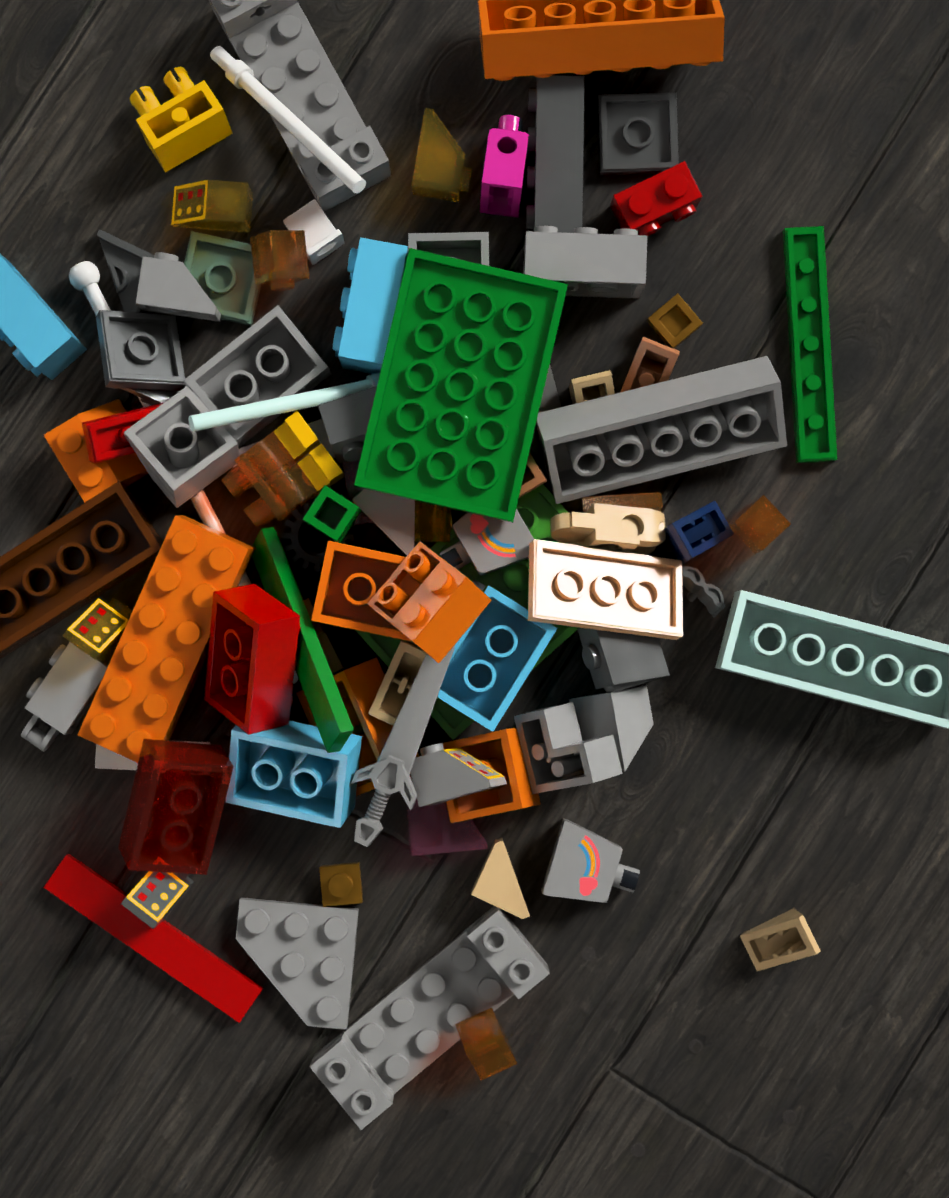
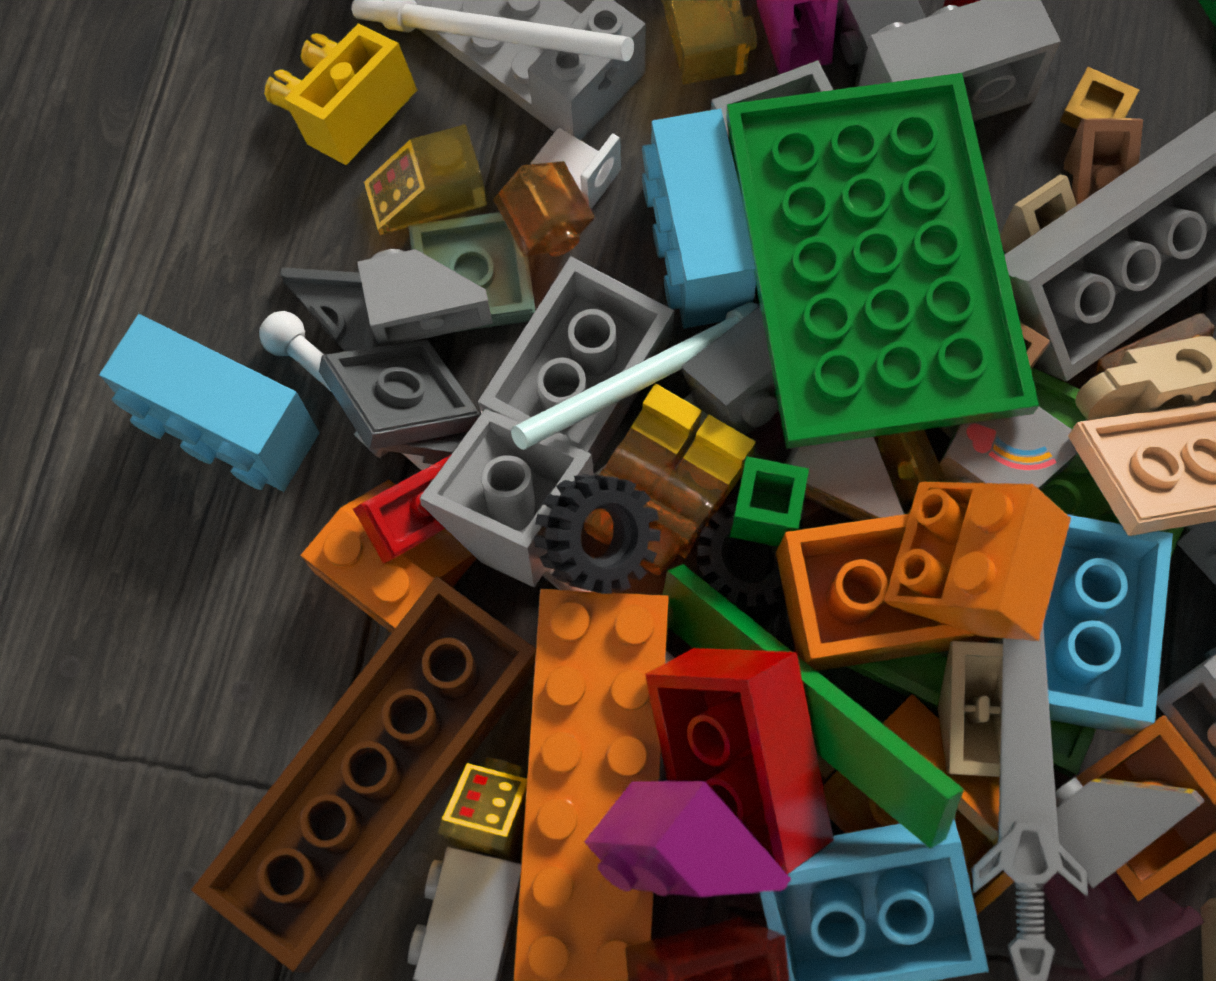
camera: 15 degrees left, 15 degrees down
none -> black tyre [534,474,661,594]
none -> magenta slope [584,782,791,897]

